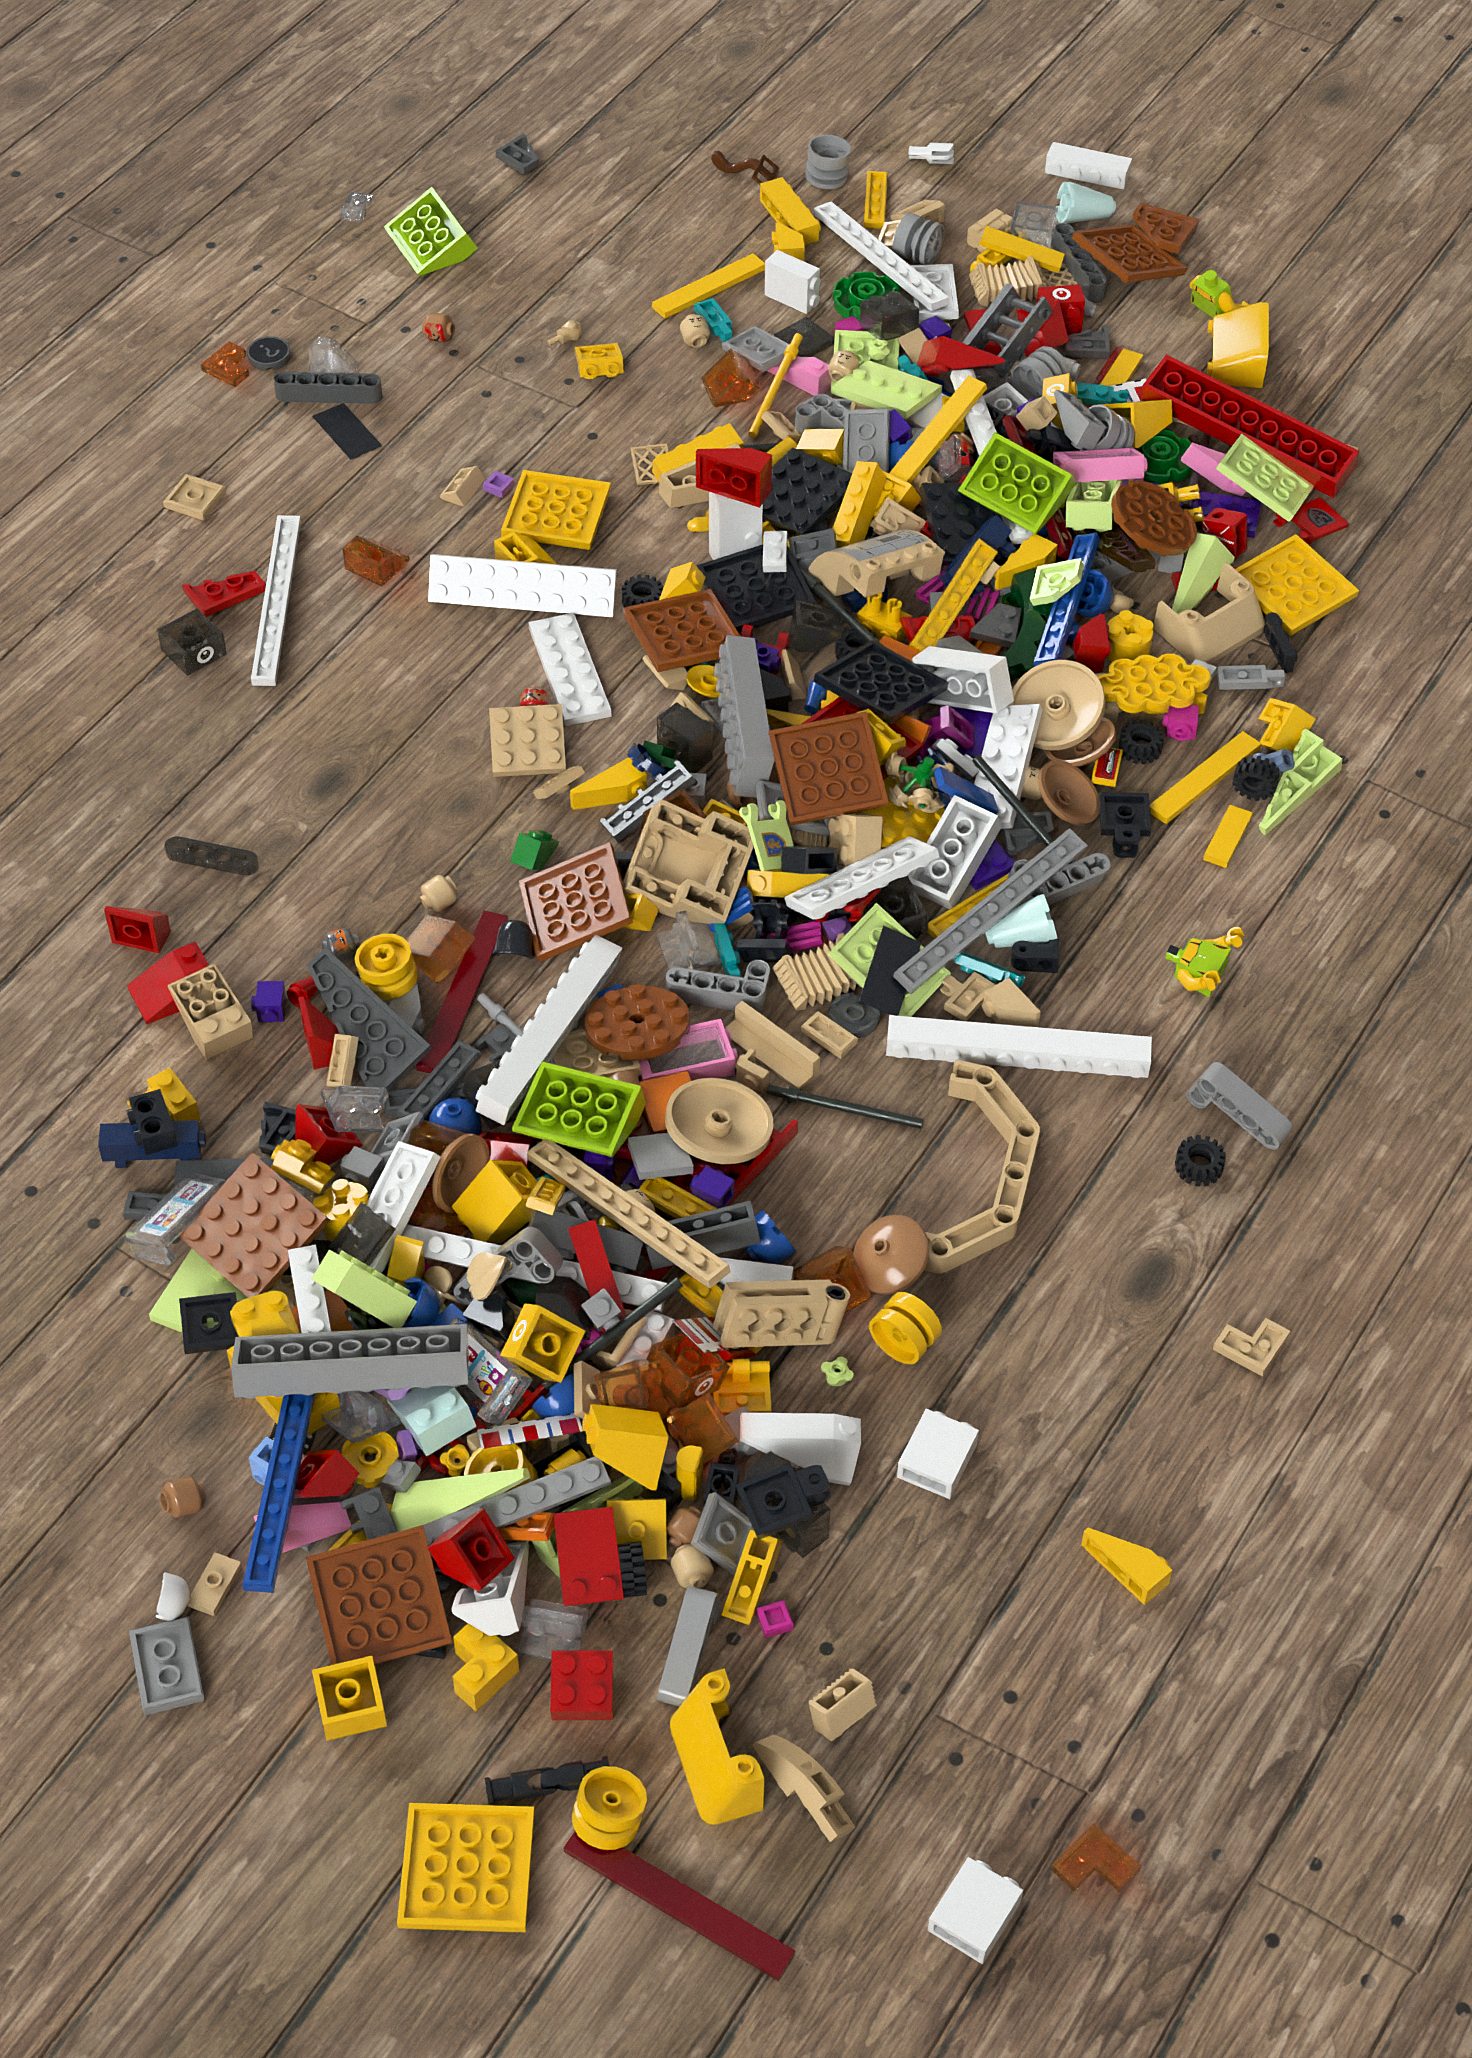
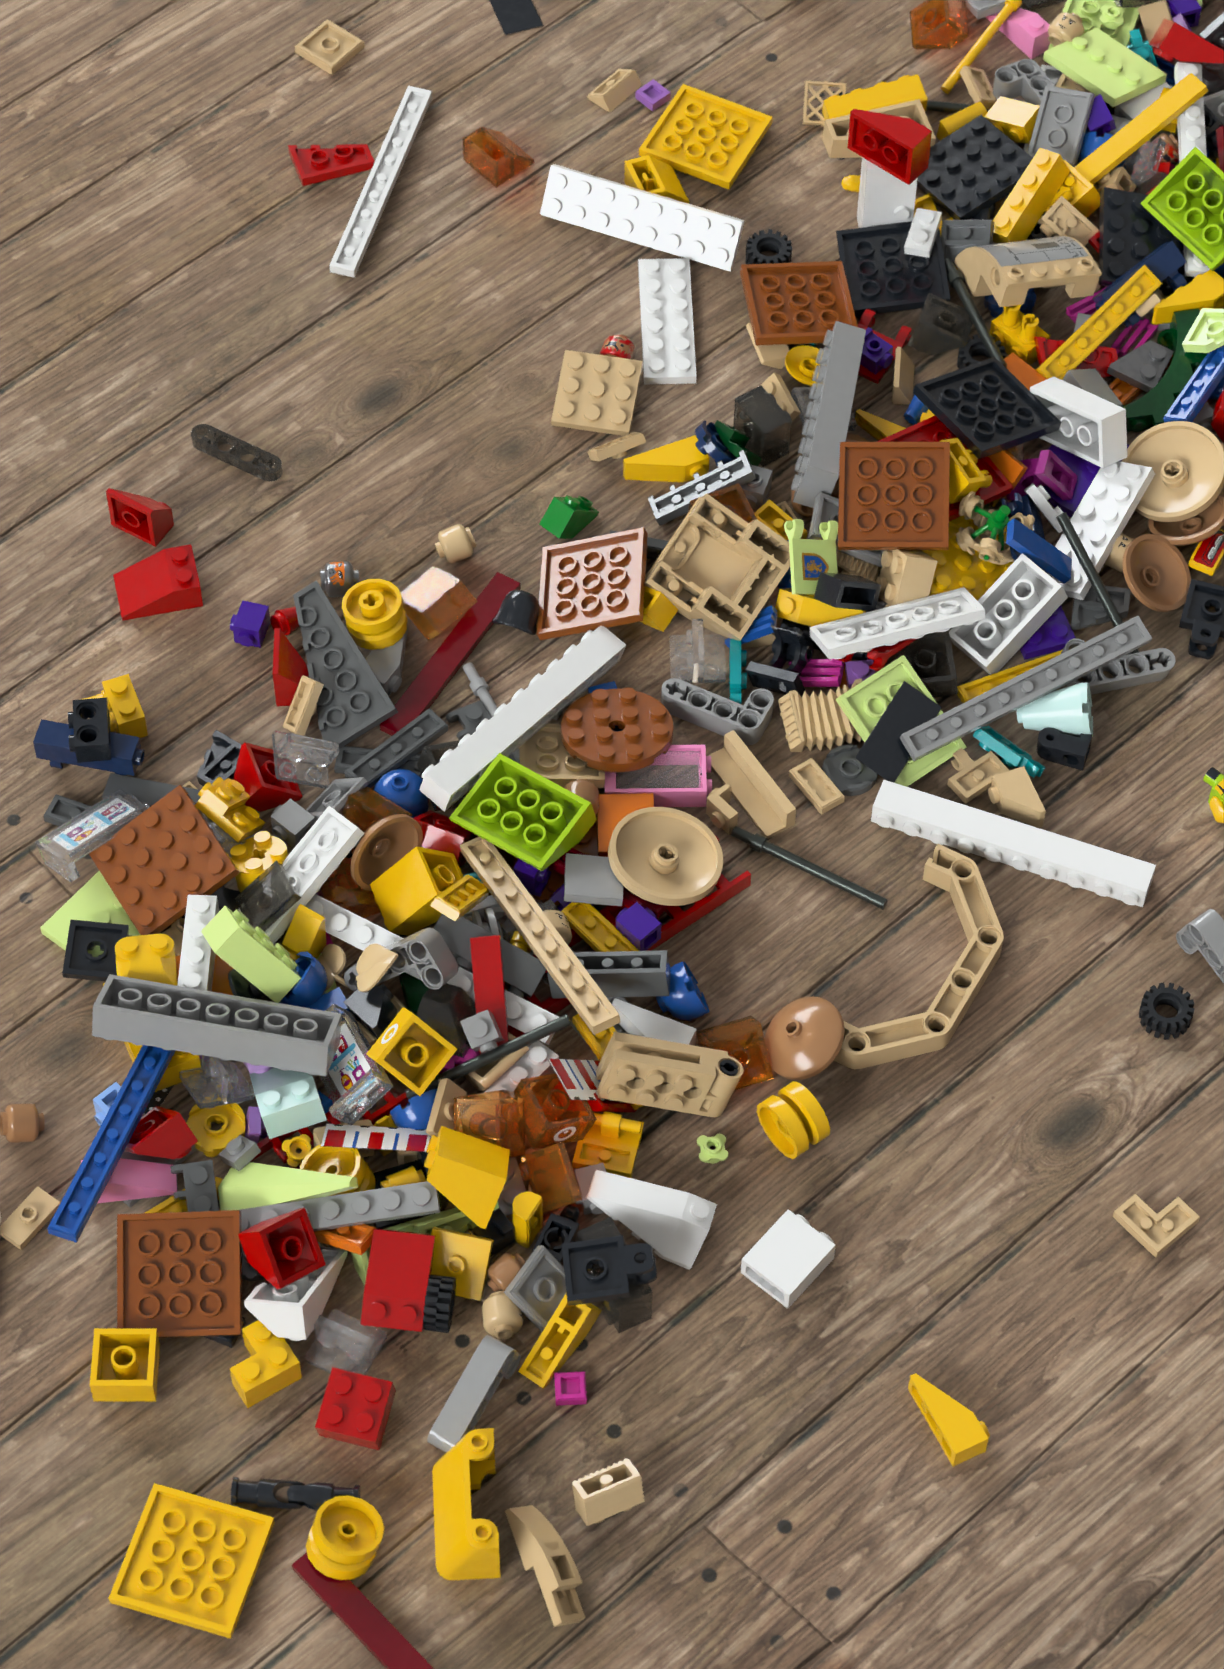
camera: 15 degrees right, 5 degrees up
clear smoke brick [157,608,227,676] -> none
tan slope [168,963,253,1060] -> none
yellow slope [659,562,706,600] -> none
black slope [760,669,792,712] -> none

